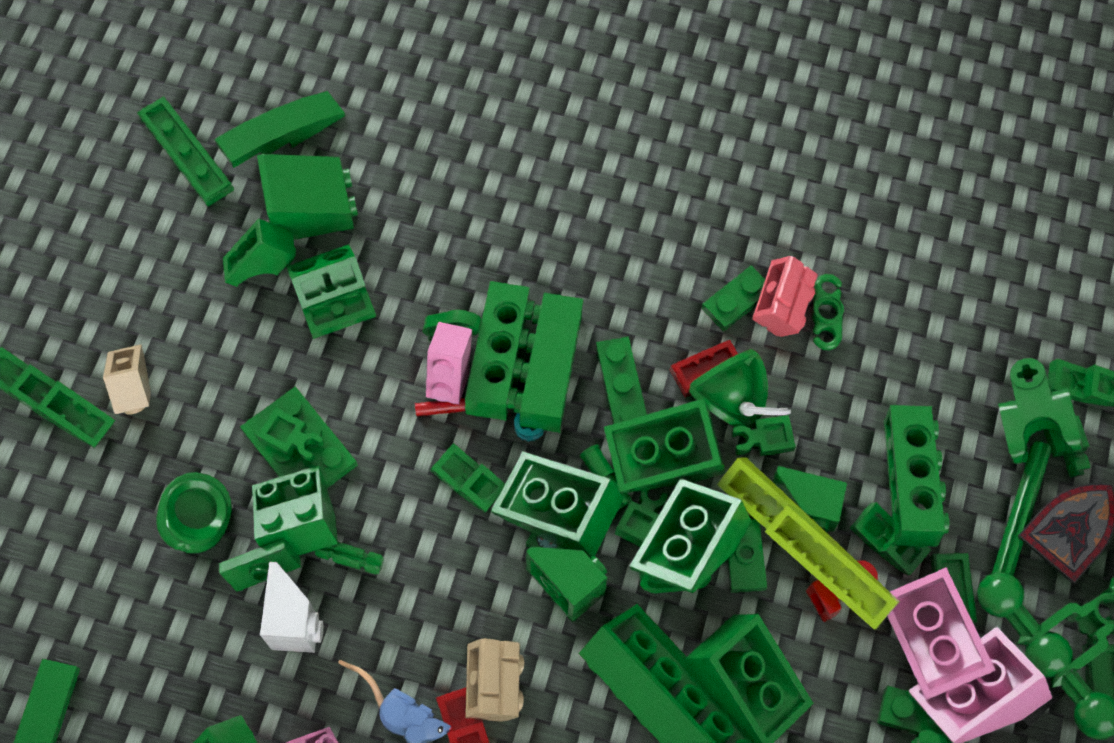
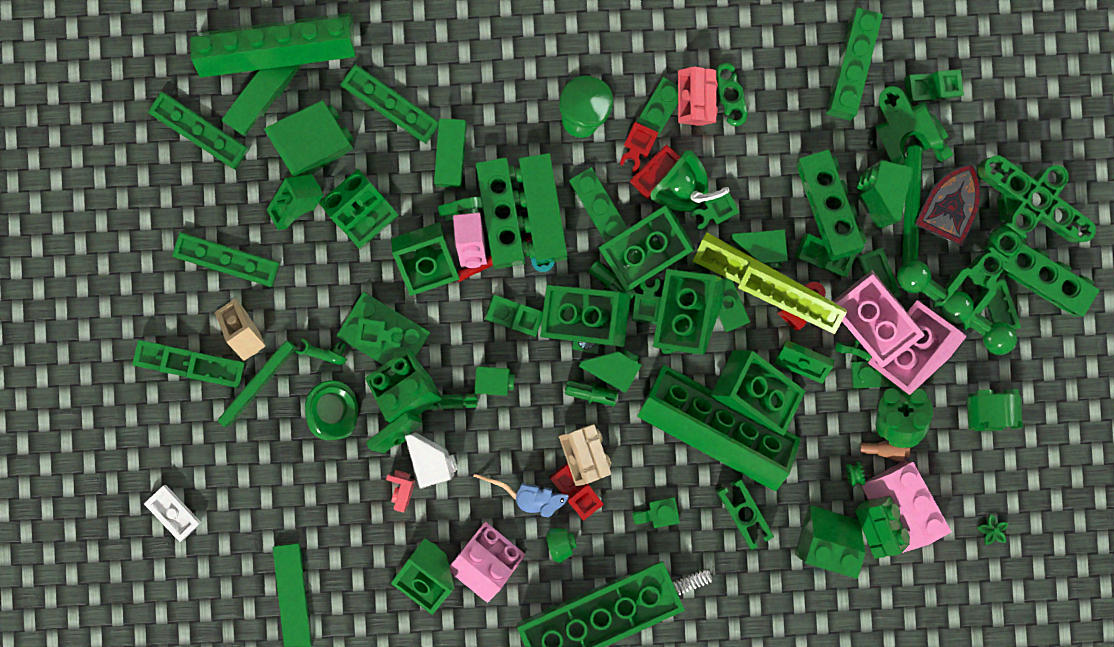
camera: 20 degrees left, 20 degrees up
none -> green tile [172,232,281,288]
none -> green slope [191,12,356,78]
none -> green tile [218,341,298,427]
none -> green piece [295,338,347,365]
none -> green tile [340,64,439,145]
none -> coral bracket [386,470,415,513]
none -> green slope [391,222,460,296]
none -> green piece [434,118,467,189]
none -> green brick [475,367,515,396]
none -> green piece [559,75,613,138]
none -> green axle [565,380,618,407]
none -> red plate [620,122,658,172]
none -> green plate [774,340,834,384]
none -> green brick [825,8,883,121]
none -> green piece [835,340,872,361]
none -> green slope [856,160,913,229]

